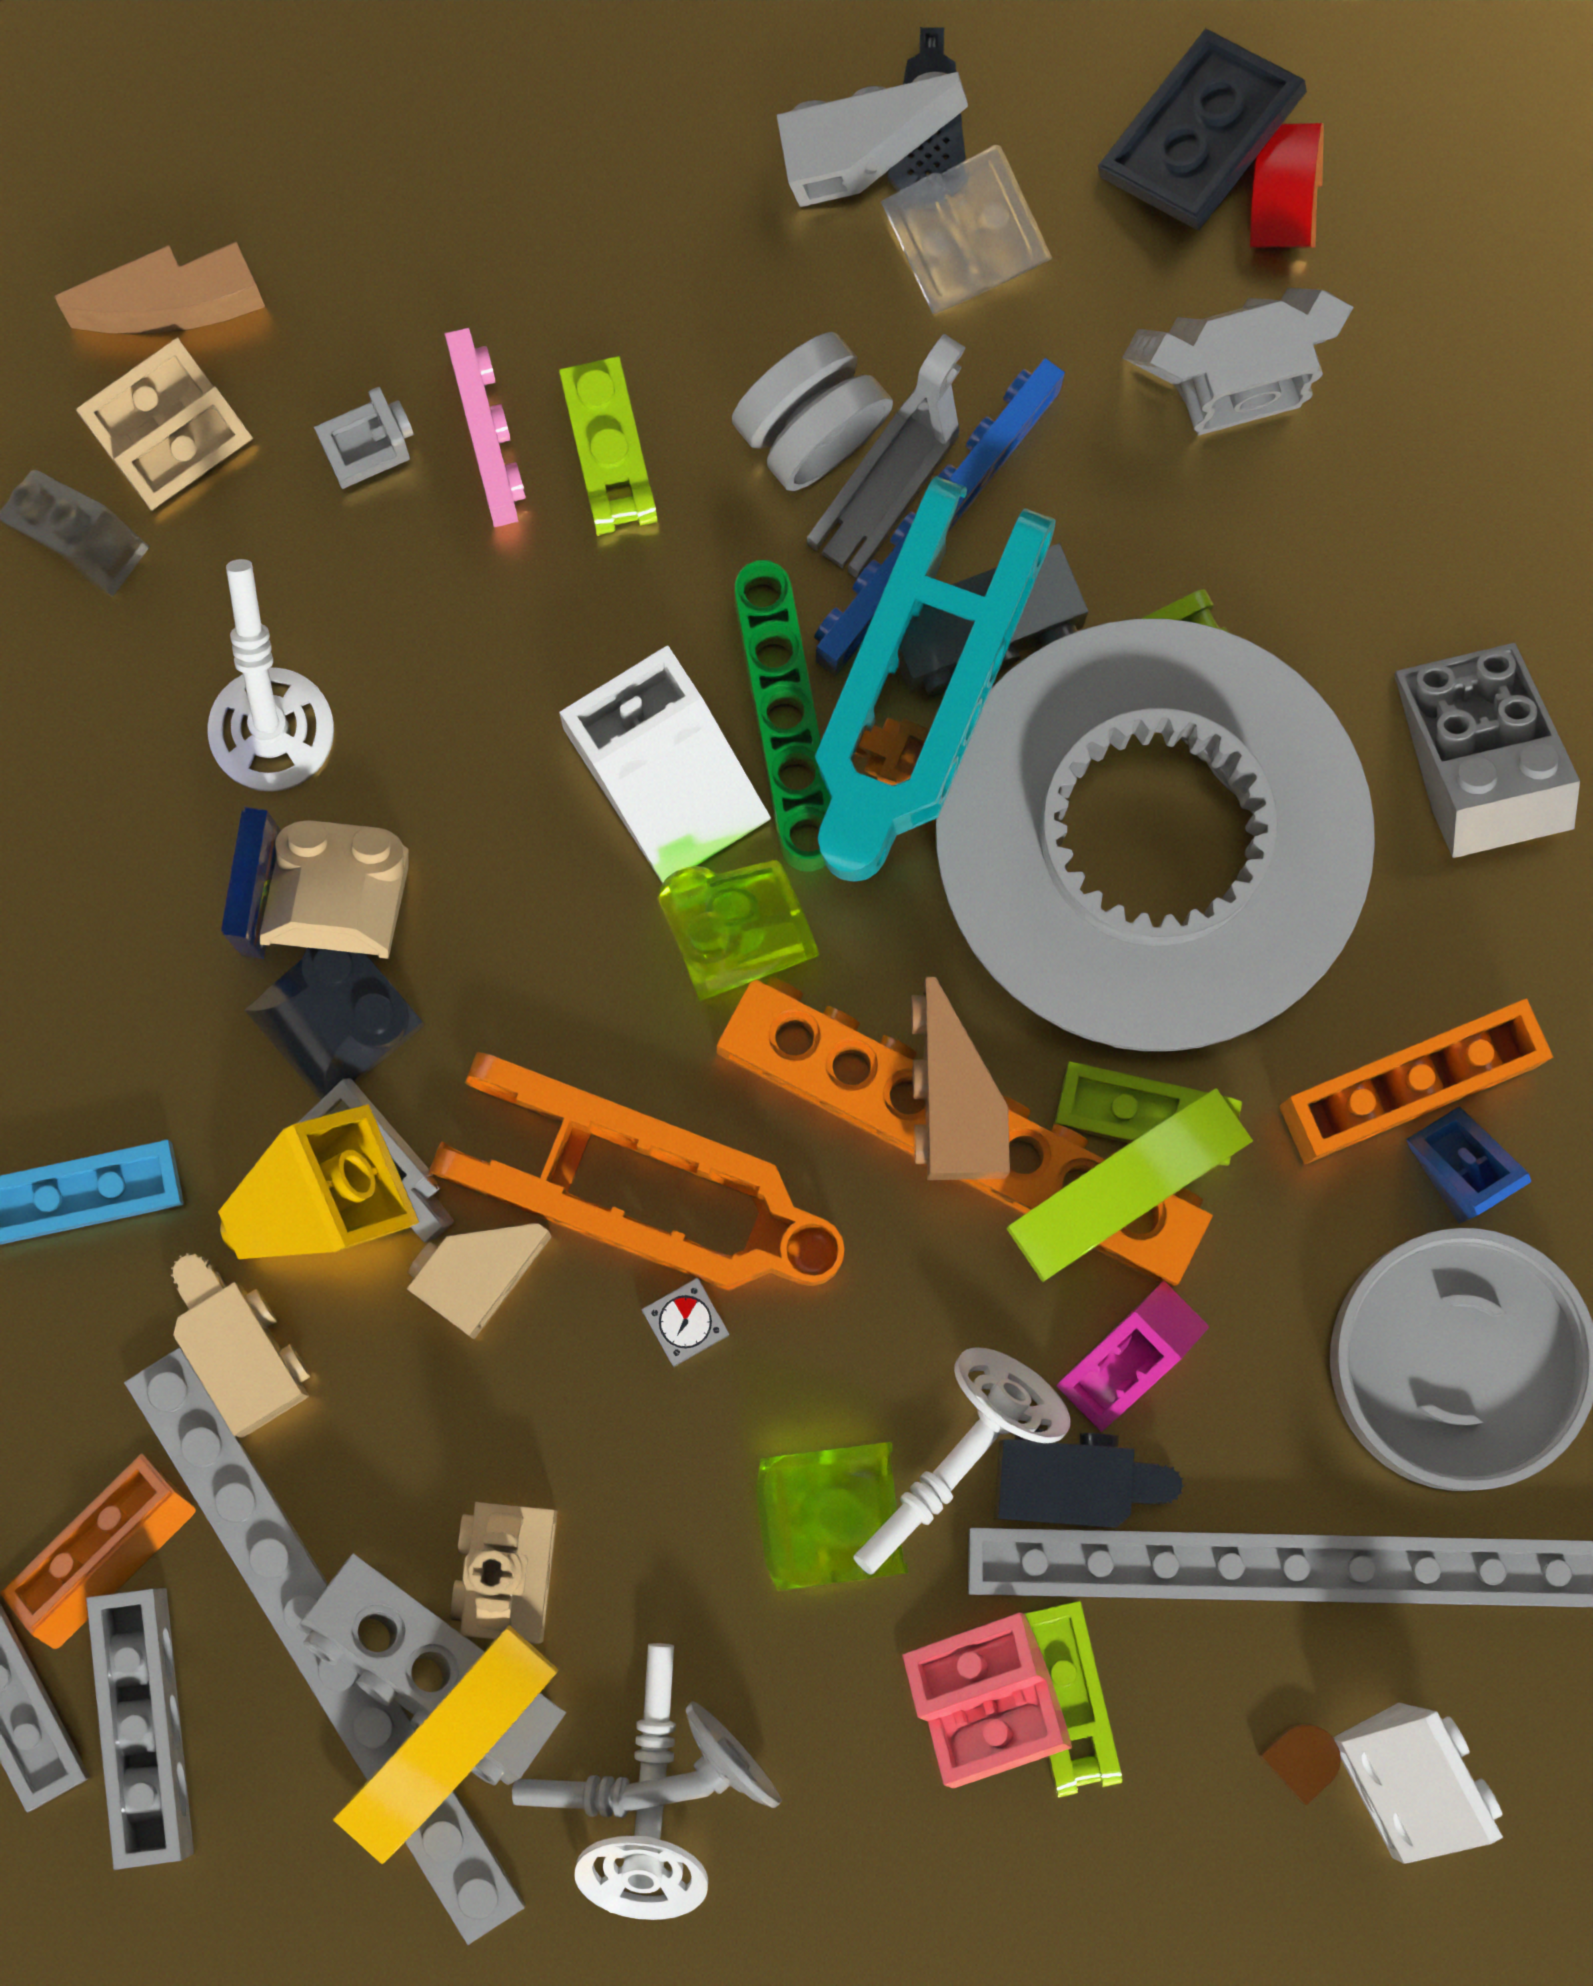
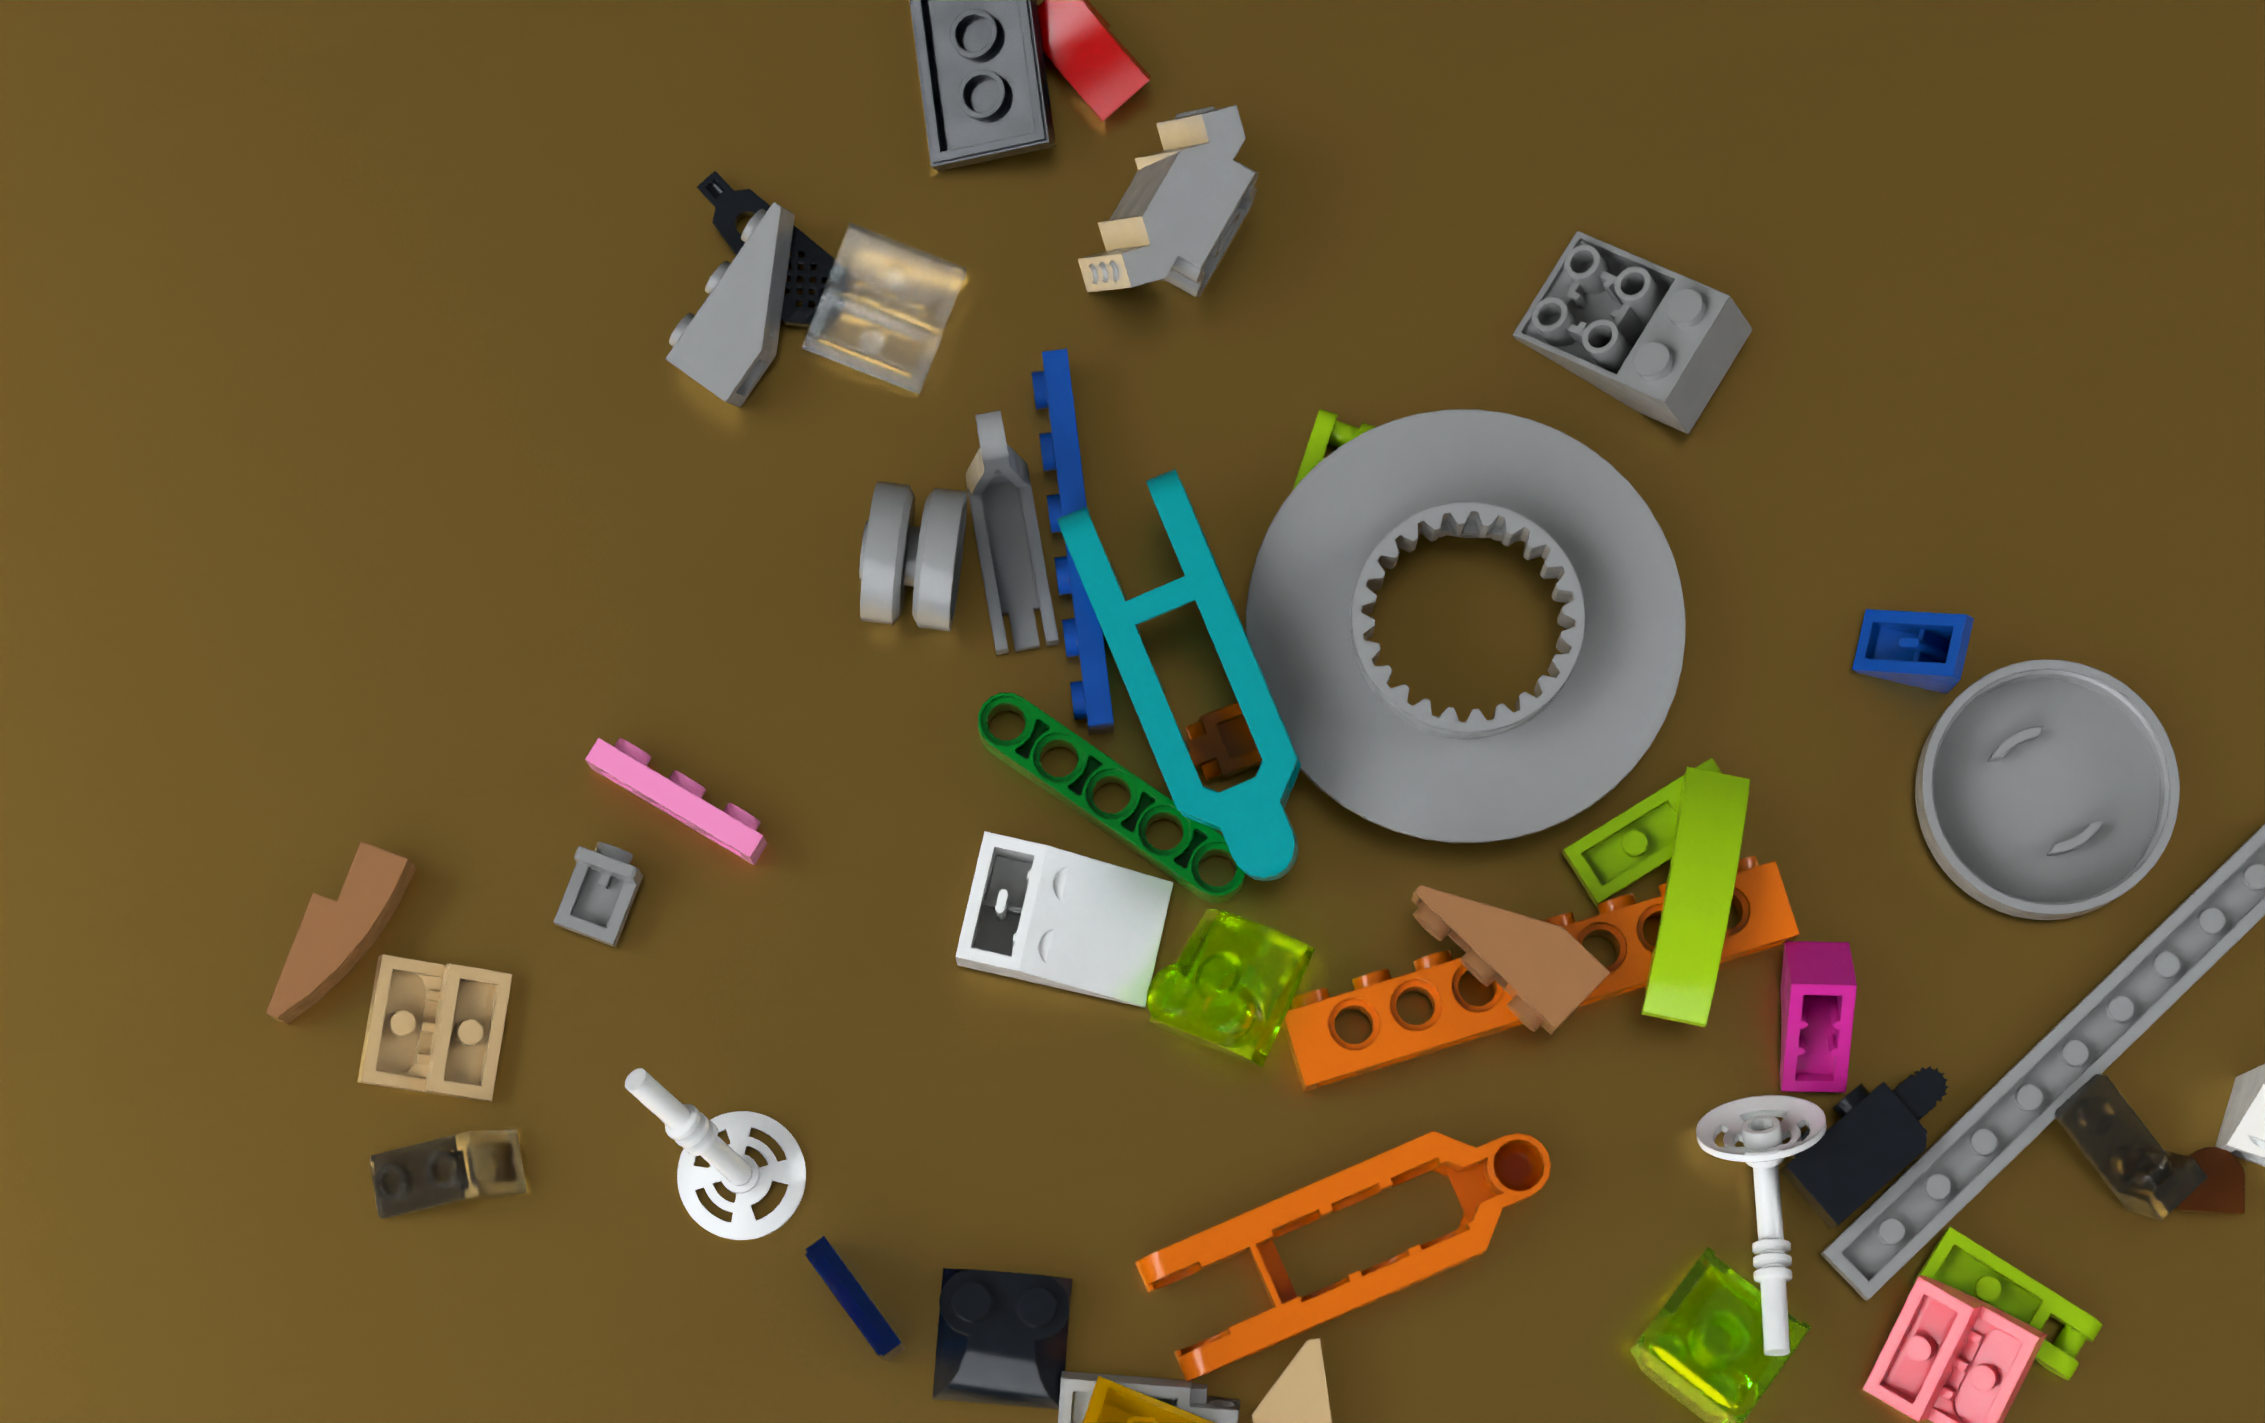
camera: 40 degrees left, 0 degrees up
tan slope [260,820,409,959] -> none
lime plate [559,356,658,535] -> none
tile [642,1278,730,1367] -> none
dark grey brick [898,543,1089,695] -> none
orange brick [1279,998,1553,1165] -> none
none -> clear smoke bracket [2055,1074,2208,1220]

